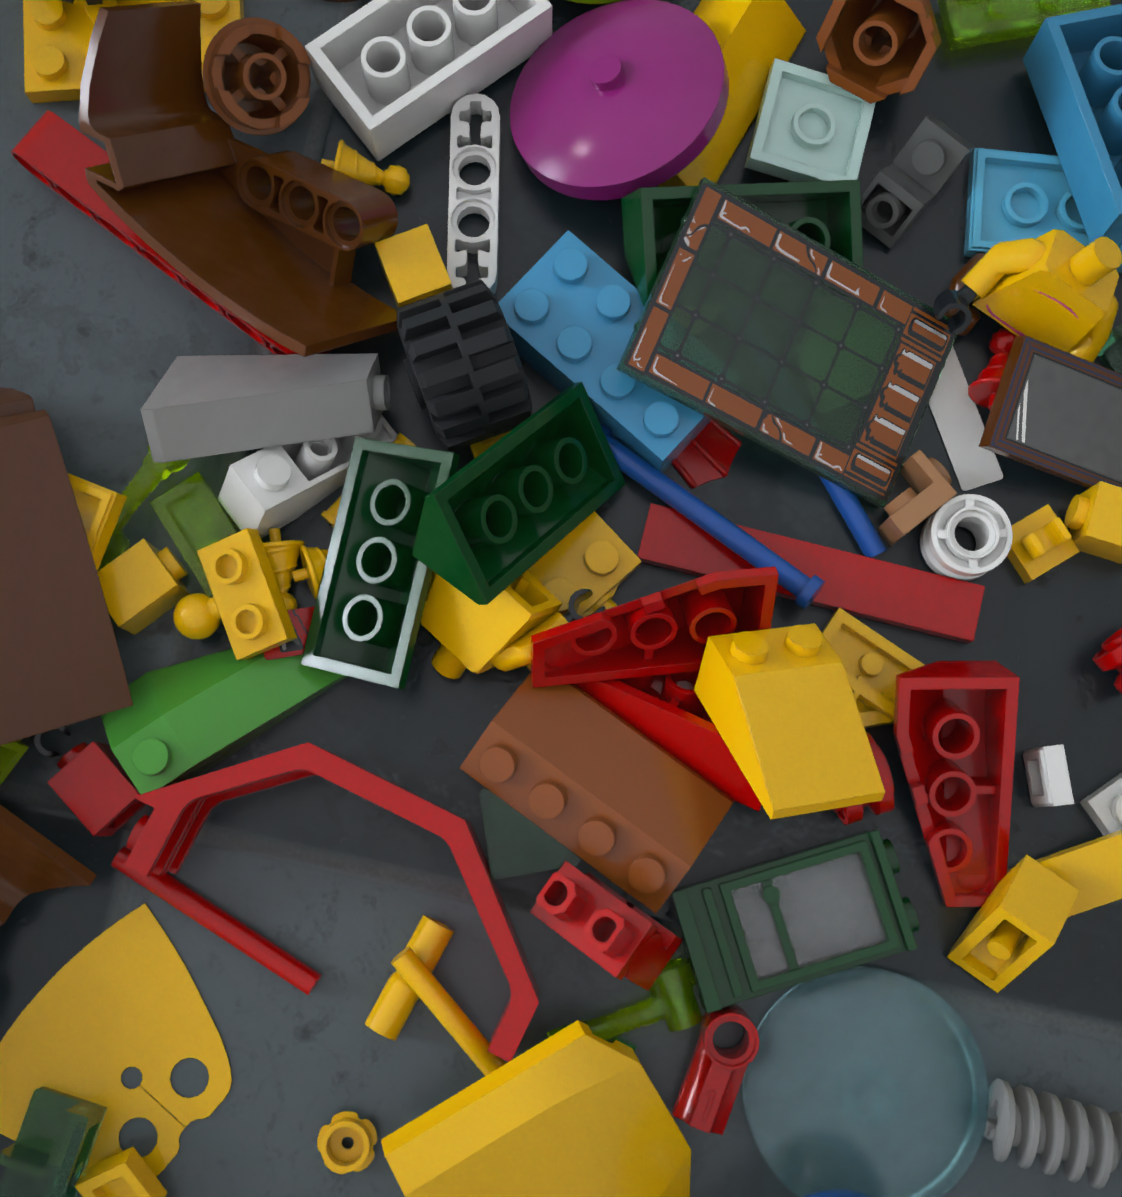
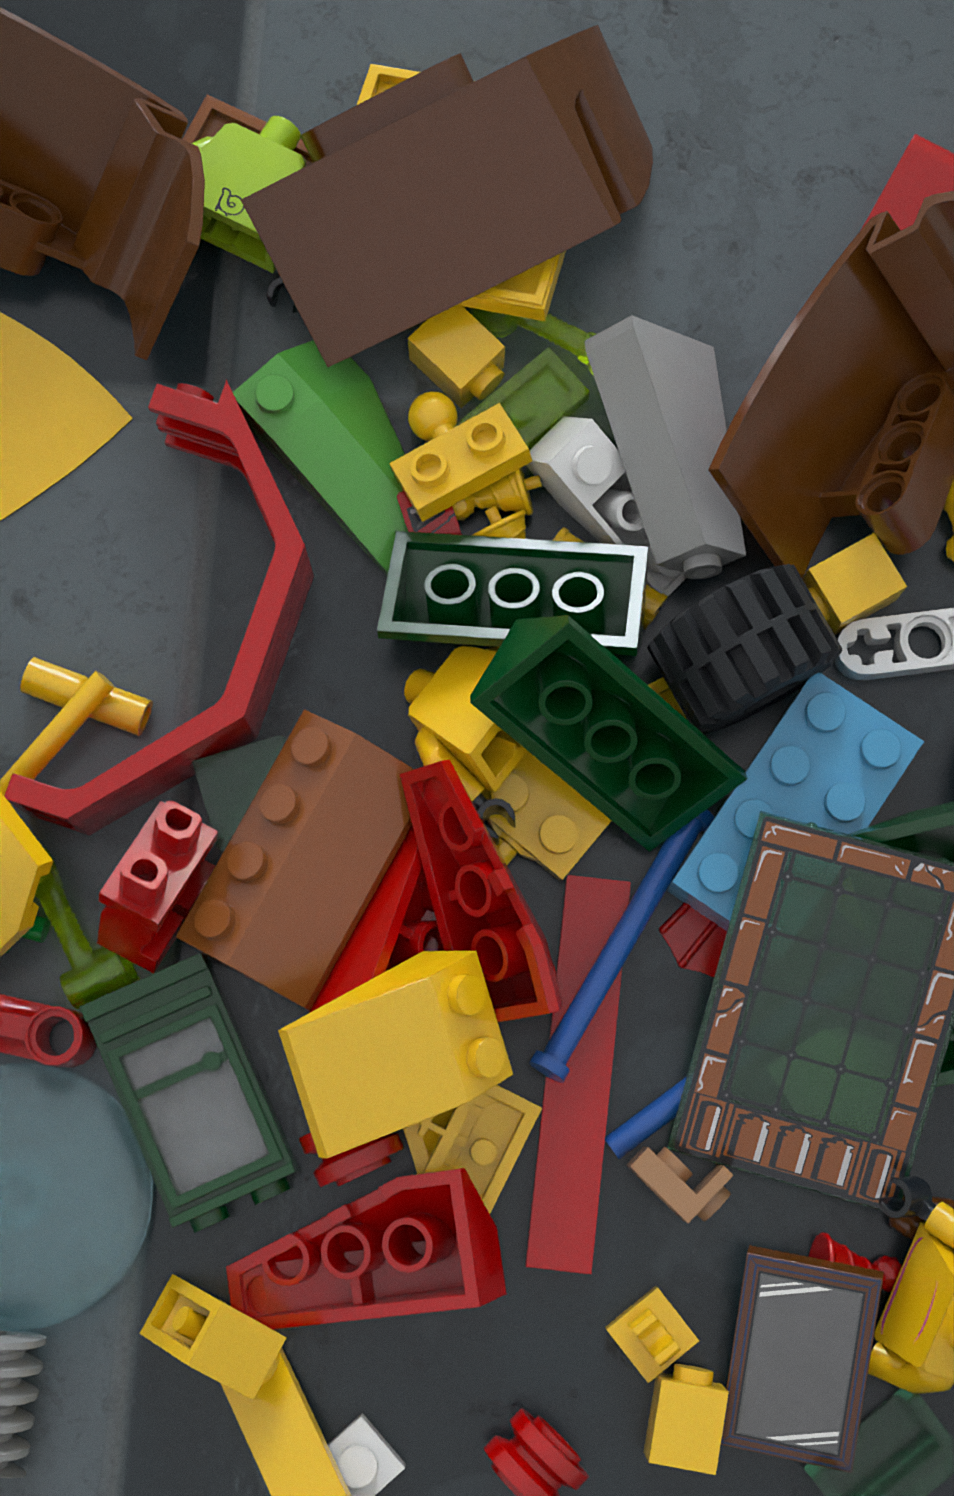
camera: 85 degrees right, 0 degrees up
red brick [47,741,147,836] -> none
red bar [111,846,322,995] -> none
white wheel [920,494,1013,581] -> none
white sticker [928,345,1003,491] -> none
white tile [1023,744,1074,808] -> none

